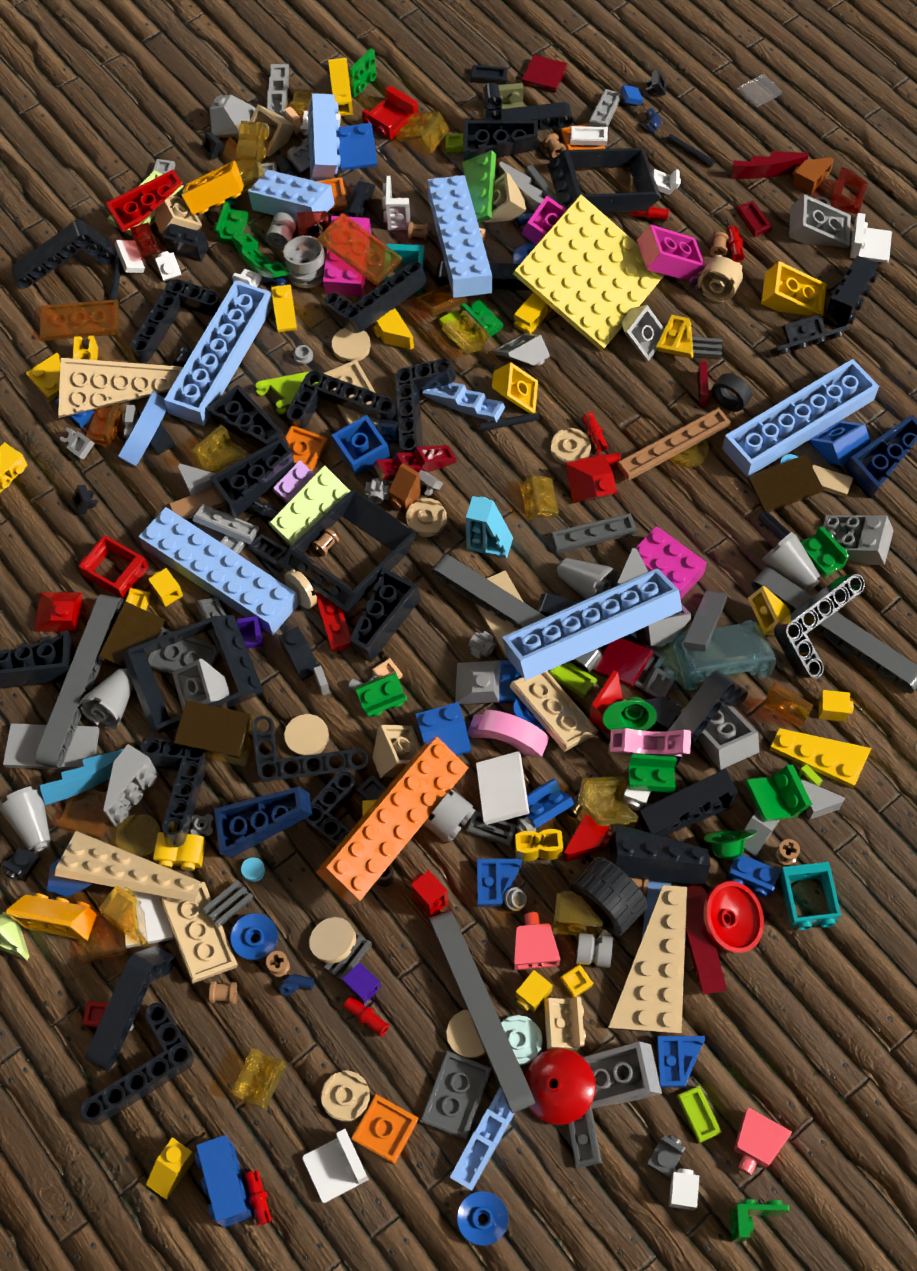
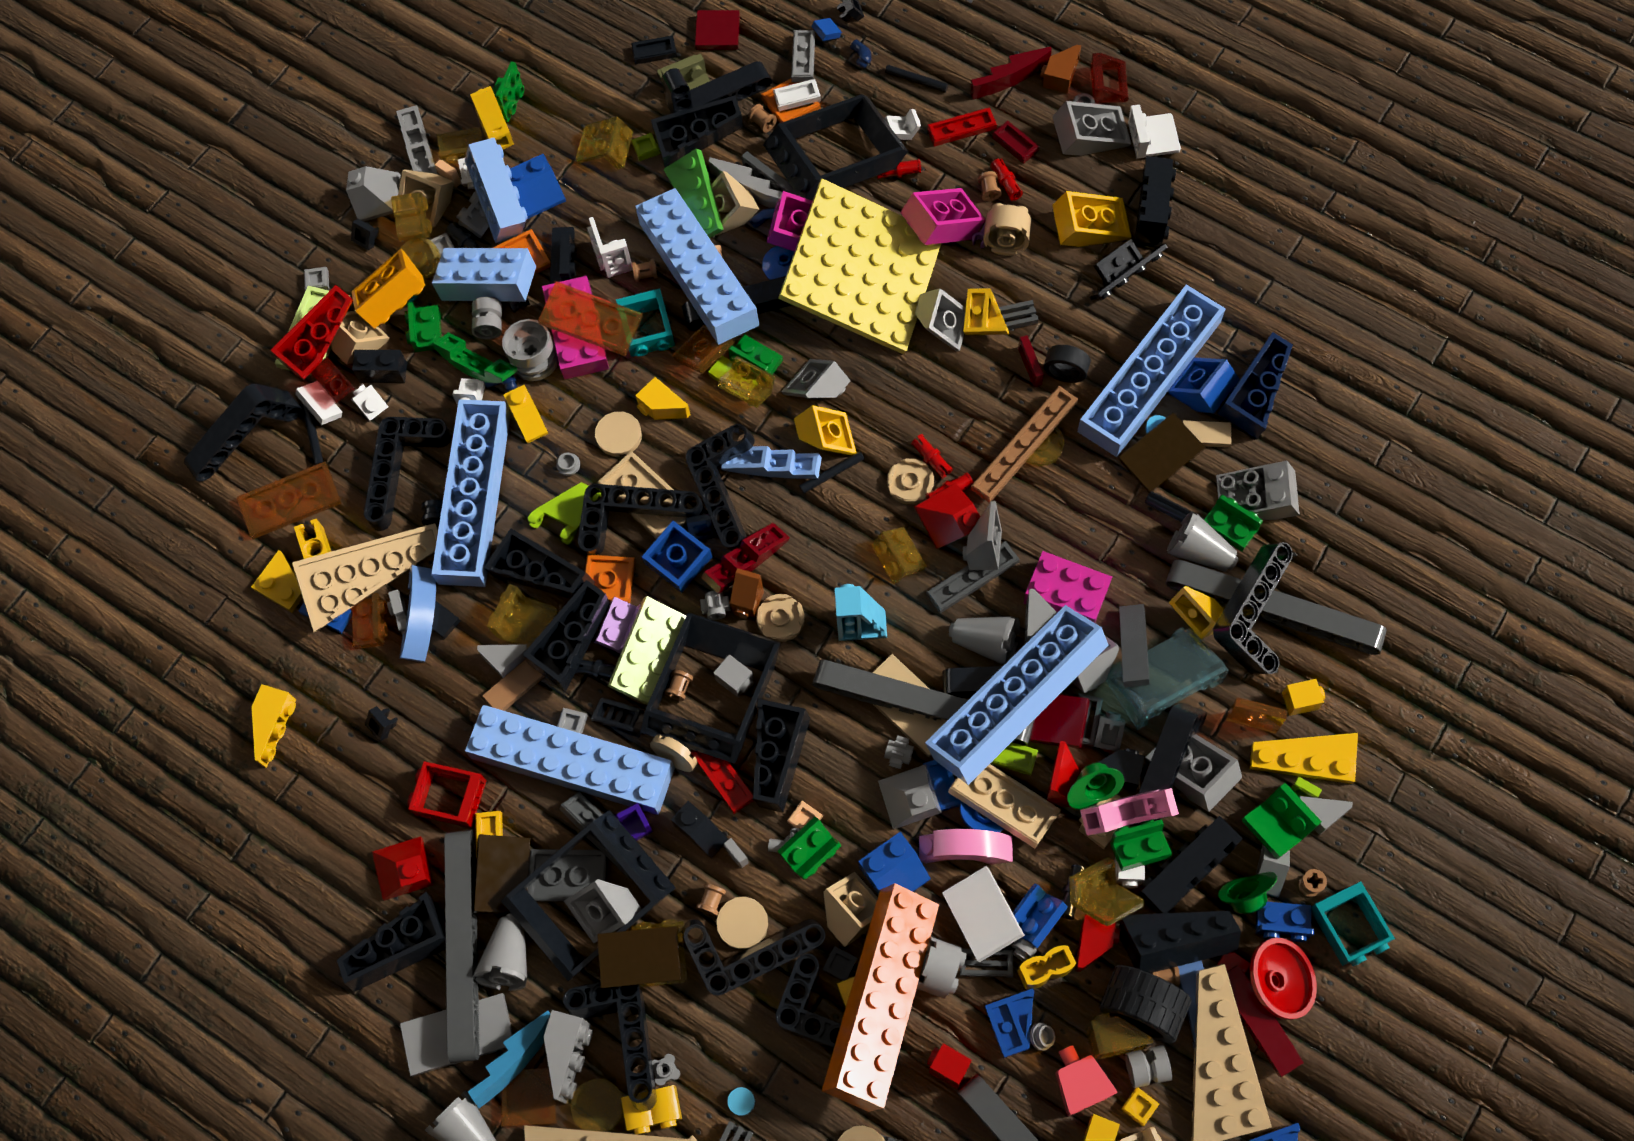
camera: 15 degrees left, 5 degrees up
light grey plate [60,427,95,460] -> none
yellow brick [148,568,183,607] -> none
light grey tile [193,504,259,544] -> none
dark blue wedge [214,787,312,858] -> none
clear red tile [297,211,330,245] -> none
black beam [323,262,427,333] -> none
red panel [362,85,418,141] -> none
light grey tile [419,470,443,496] -> none
yellow piece [514,292,552,334] -> none
none -> medium nougat bush [696,883,726,916]
none -> light grey brick [714,654,754,698]
none -> red tile [927,107,997,147]
none -> light grey slope [963,501,1002,570]

